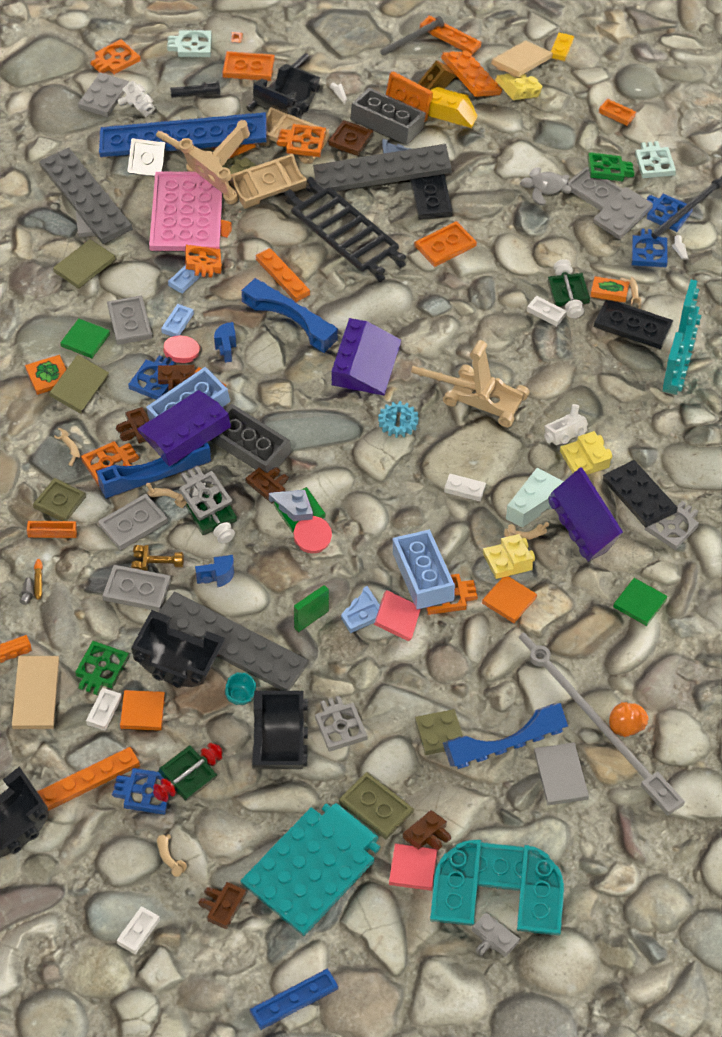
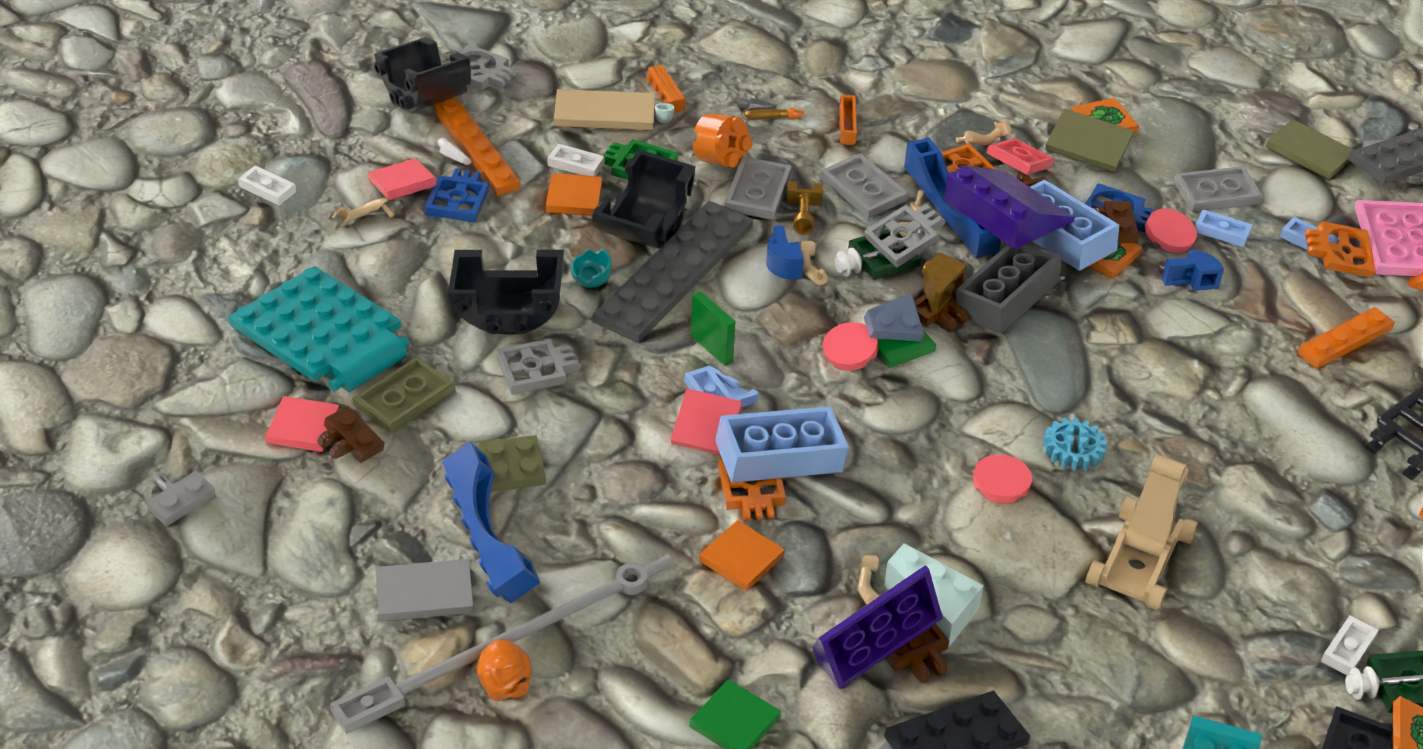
camera: 90 degrees right, 10 degrees down
olive tile [33,478,86,521] -> none
green tile [60,318,110,359] -> none
dark green plate [153,743,223,802] -> none
reddish brown hinge [198,882,246,930] -> none
blue arch [241,278,338,353] -> none
blue tile [250,968,338,1031] -> none
slope [331,318,401,396] -> none
teal plate [430,840,564,936] -> none
white plate [444,474,486,502] -> none
light yellow plate [483,534,535,579] -> none
white brick [544,404,588,446] -> none
light yellow plate [560,431,612,475] -> none
none -> coral tile [368,158,436,200]
none -> white bar [438,137,472,165]
none -> light aqua hinge [654,103,674,124]
none -> orange brick [693,113,752,168]
none -> tan piece [800,241,828,285]
none -> pearl gold slope [922,252,967,314]
none -> coral tile [973,455,1032,504]
none -> coral tile [987,138,1055,175]

